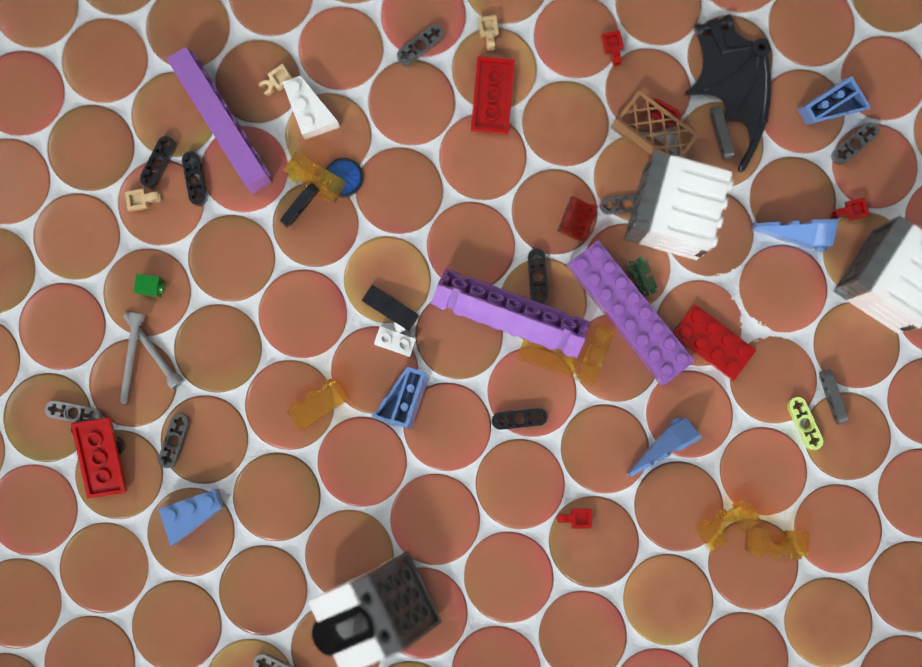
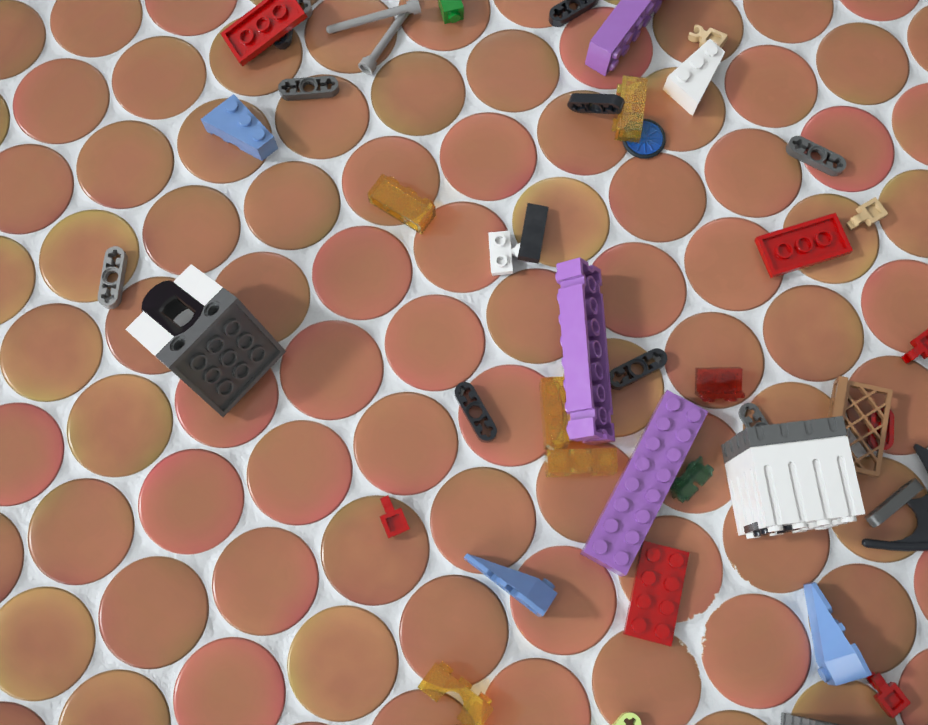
camera: 65 degrees right, 10 degrees down
medium blue wedge [371,367,430,430] -> none

